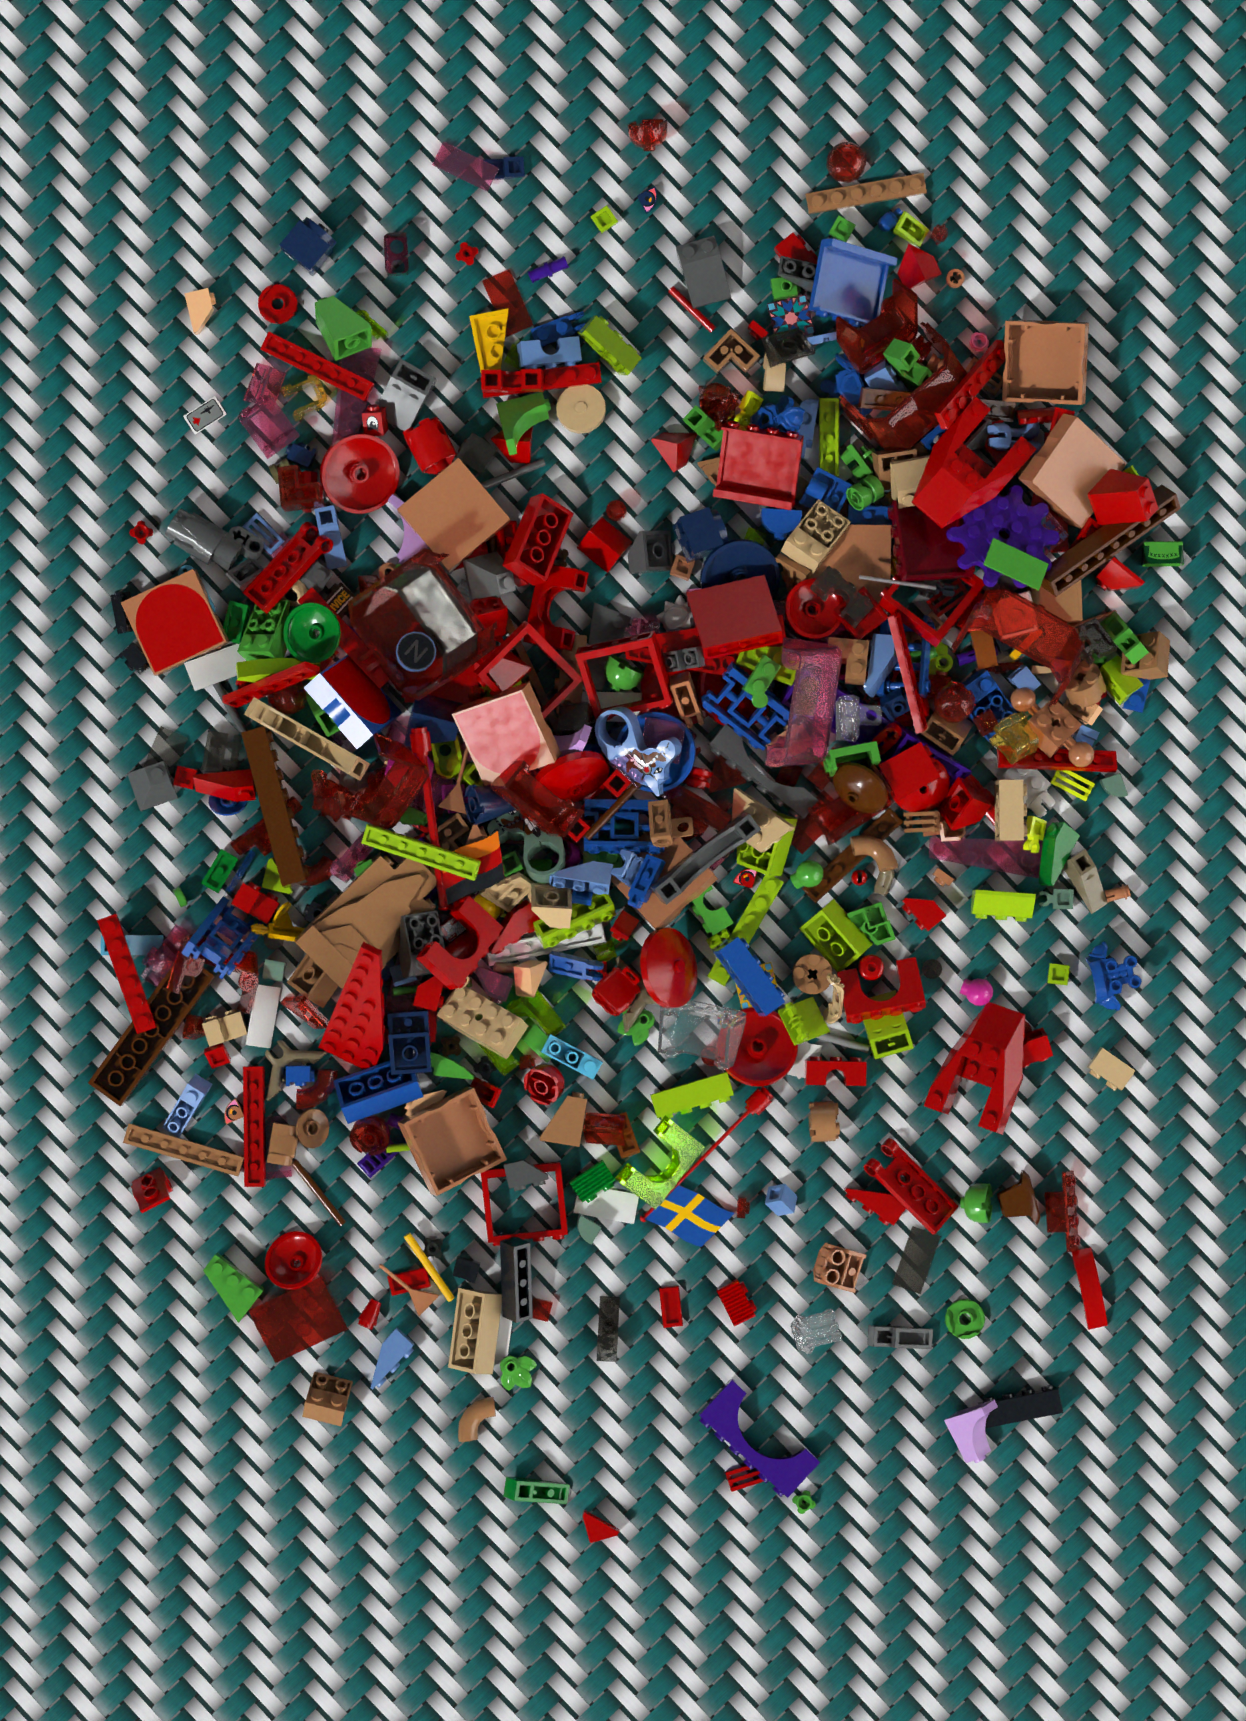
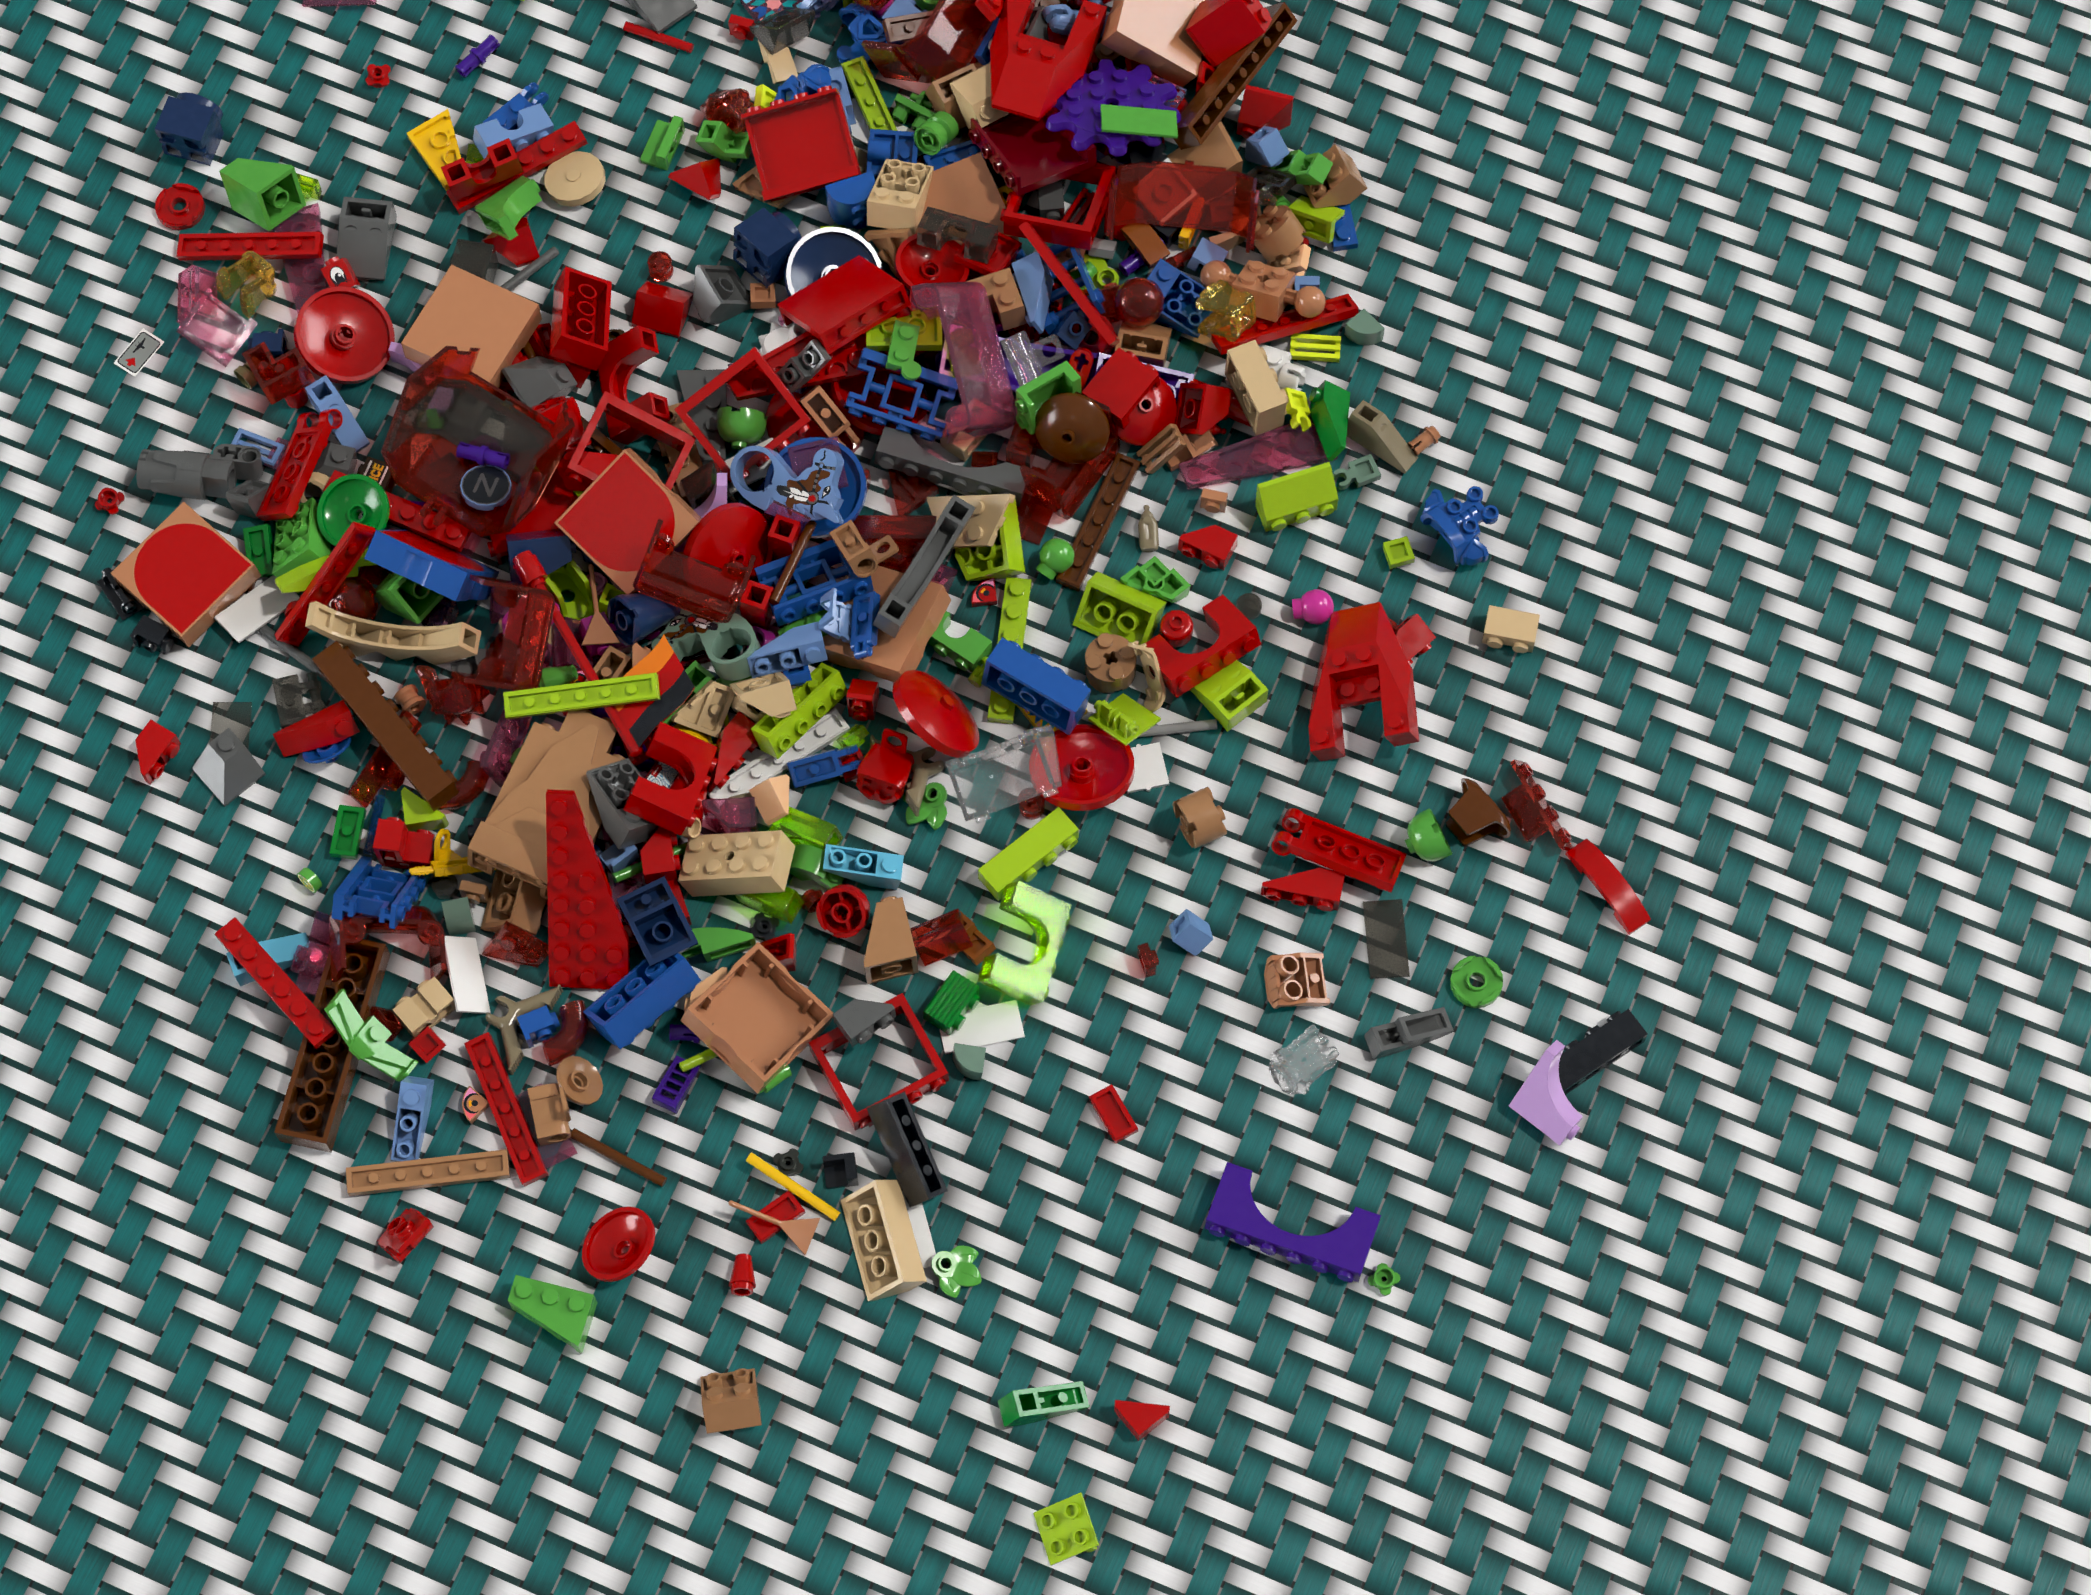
camera: 20 degrees left, 20 degrees down
red tile [173,766,198,790] -> none
light nougat slope [184,288,216,335] -> none
clear red slope [249,1275,348,1363] -> none
clear red cylinder [350,1115,390,1156] -> none
medium blue slope [370,1327,414,1390] -> none
clear pink piece [384,232,409,276] -> none
red cylinder [403,417,458,474] -> none
dark brown plate [441,1036,461,1056] -> none
medium nougat cylinder [458,1397,496,1442] -> none
clear red piece [482,269,534,337] -> none
clear red plate [532,1297,553,1322] -> none
lime wedge [577,316,641,375] -> none
clear smoke slope [597,1296,620,1362] -> none
flag [640,1086,774,1247] -> none
red wheel [682,766,713,789] -> none
medium nougat brick [703,329,760,374] -> none
red brick [716,1279,757,1327] -> none
red tile [725,1465,764,1492] -> none
red arch [804,1056,867,1086] -> none
medium nougat cylinder [850,835,898,872] -> none
red hinge [851,870,867,886] -> none
flat silver piece [859,575,956,597] -> none
clear red plate [972,709,1000,737] -> none
bright green piece [1142,541,1184,567] -> none
none -> red slope [135,719,181,785]
none -> plate [324,988,419,1082]
none -> nougat wheel [393,684,426,717]
none -> dark purple pin [456,441,510,469]
none -> medium nougat plate [459,880,490,904]
none -> bright green panel [640,115,685,171]
none -> lime hinge [1033,1492,1099,1566]
none -> medium blue slope [1245,126,1290,167]

